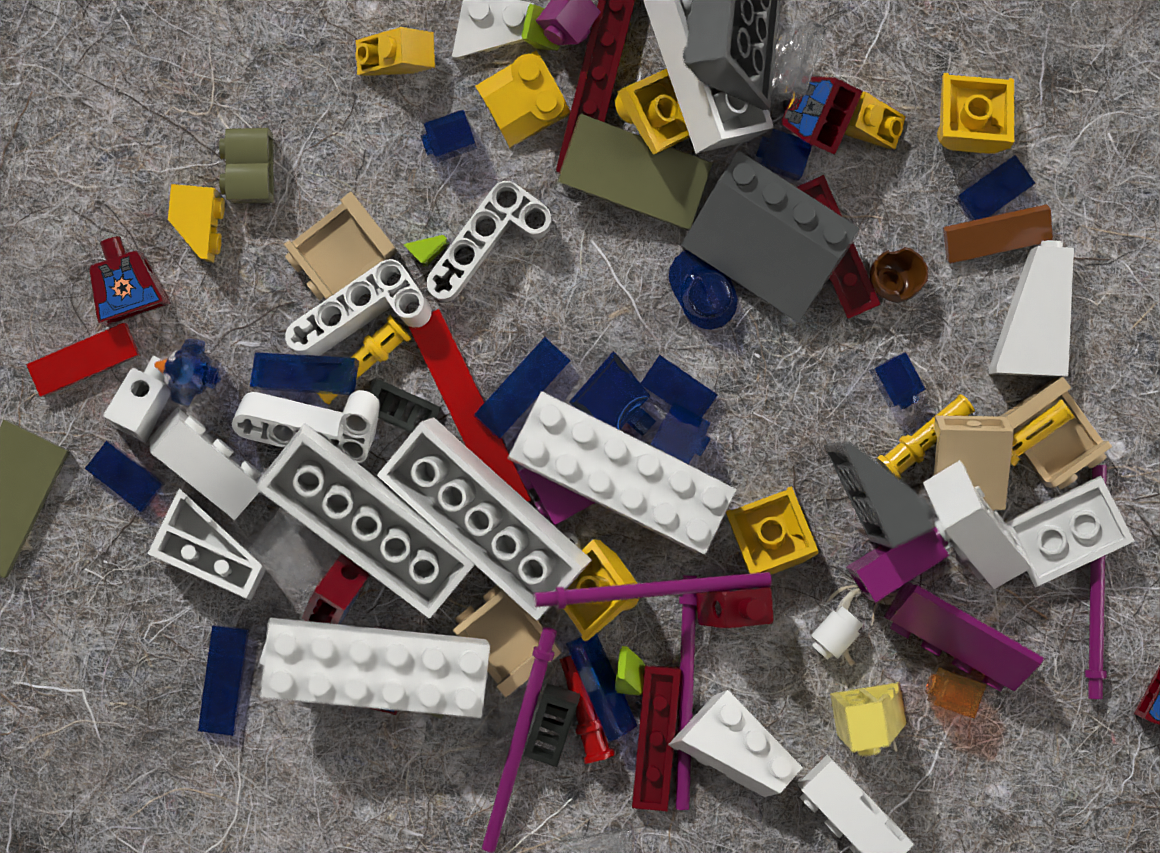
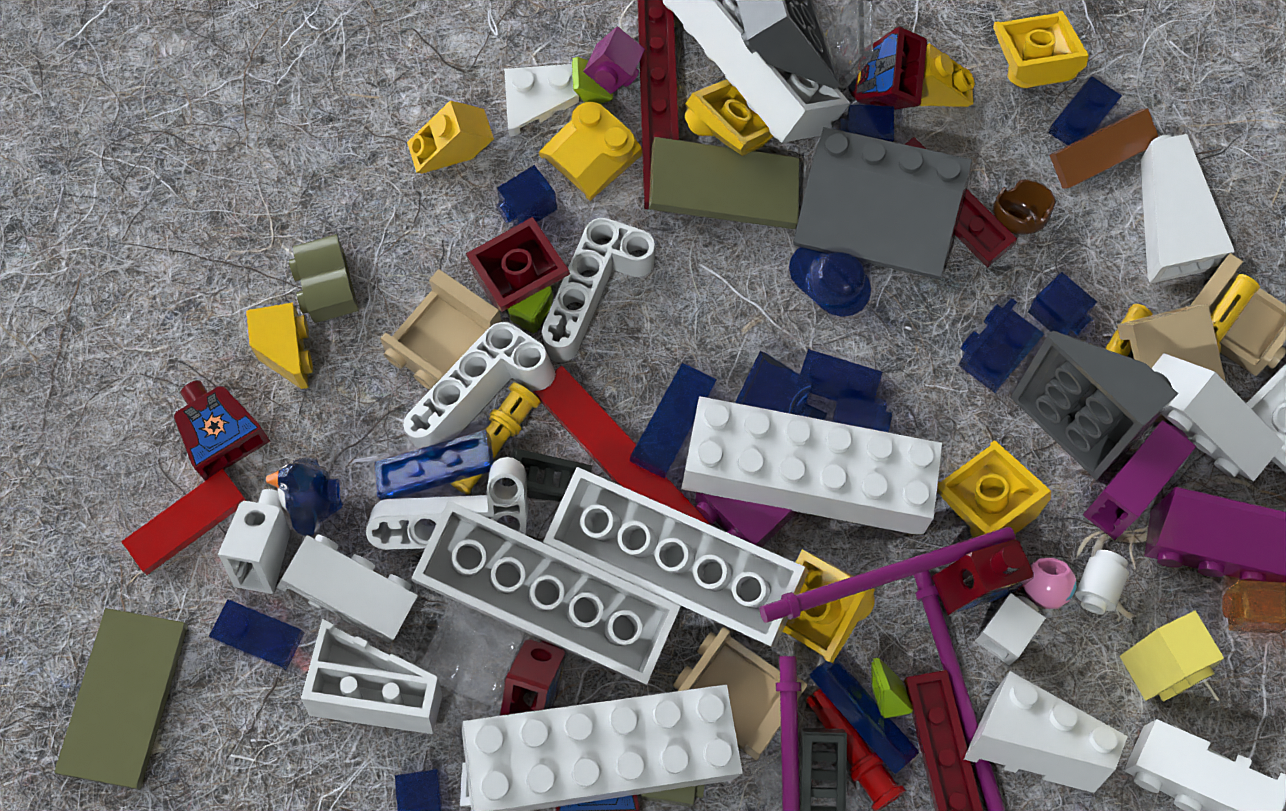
camera: 15 degrees left, 20 degrees down
none -> dark red slope [466,217,570,312]
none -> clear blue bracket [958,298,1044,394]
none -> white brick [975,593,1046,666]
none -> bright pink piece [1023,558,1077,609]

